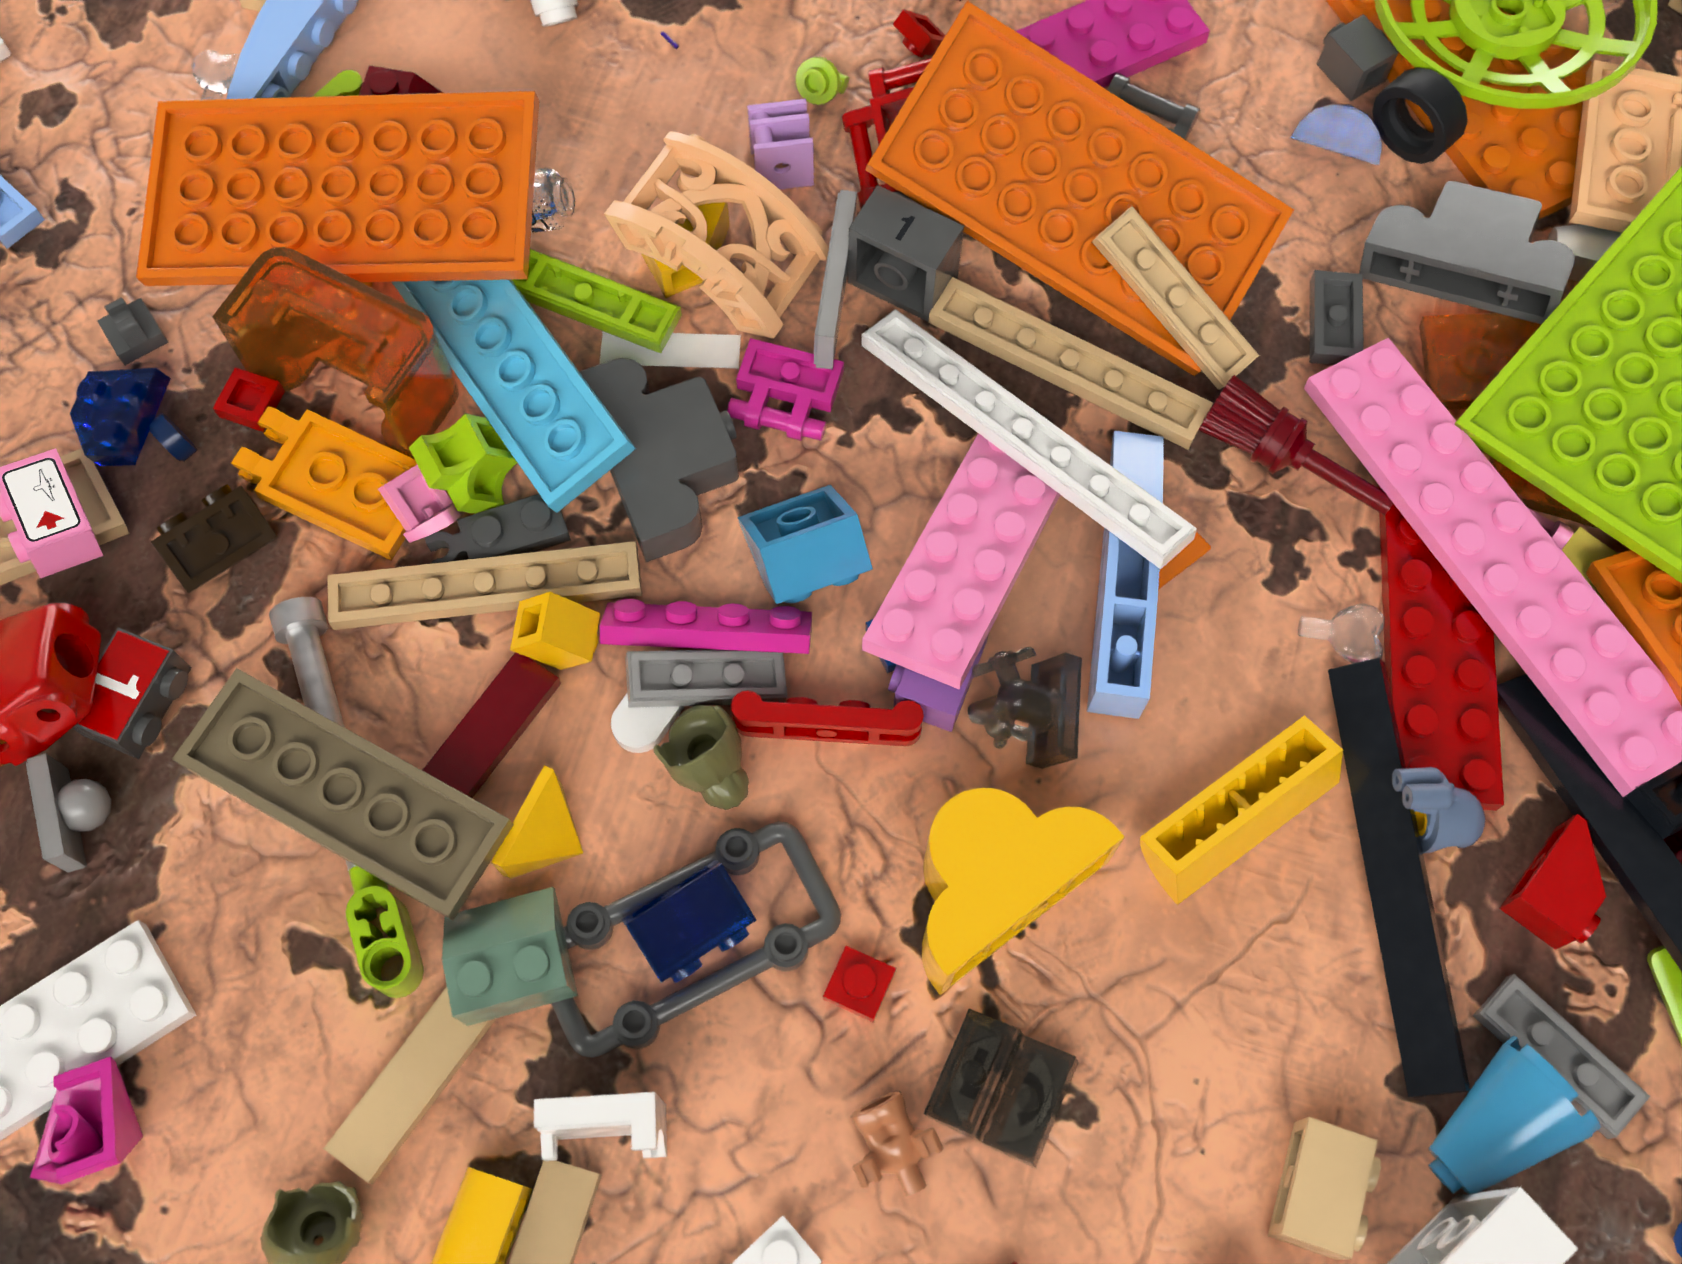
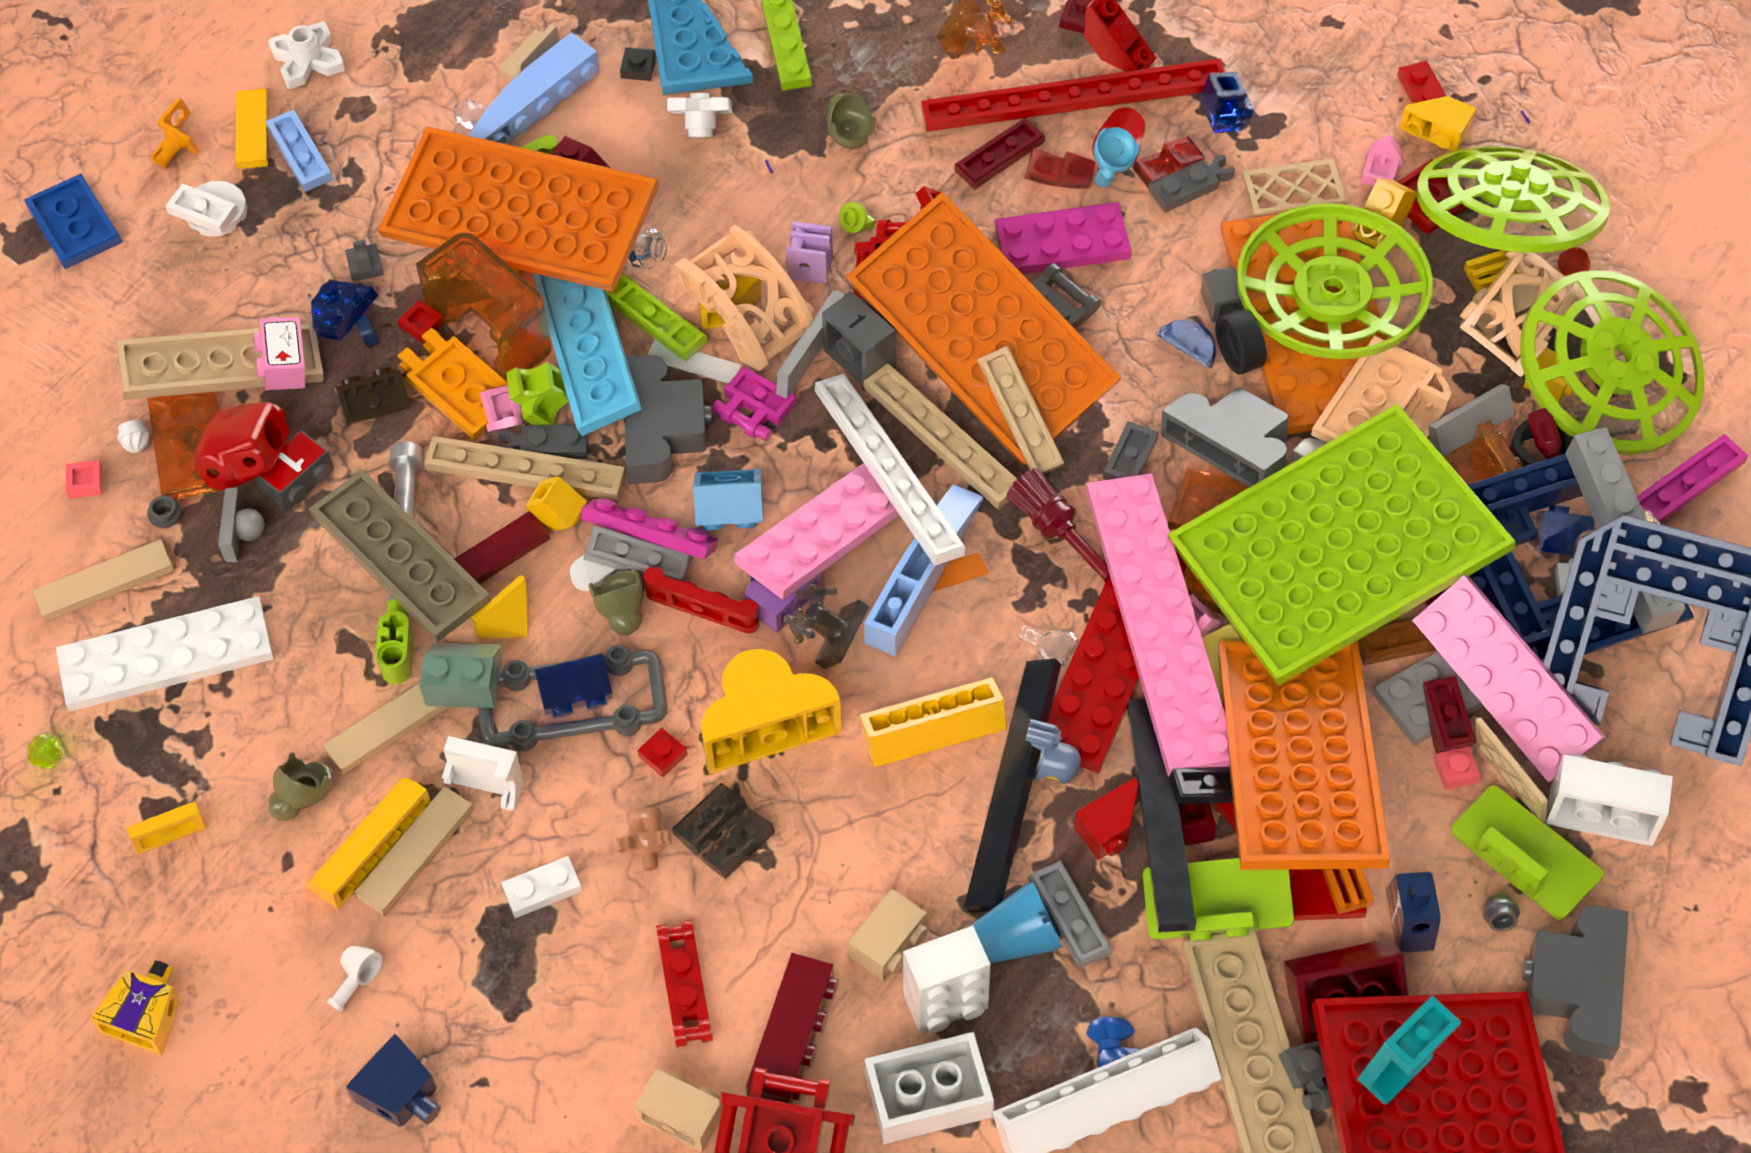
camera: 20 degrees right, 10 degrees down
dark pink slope [30,1056,143,1185] -> none

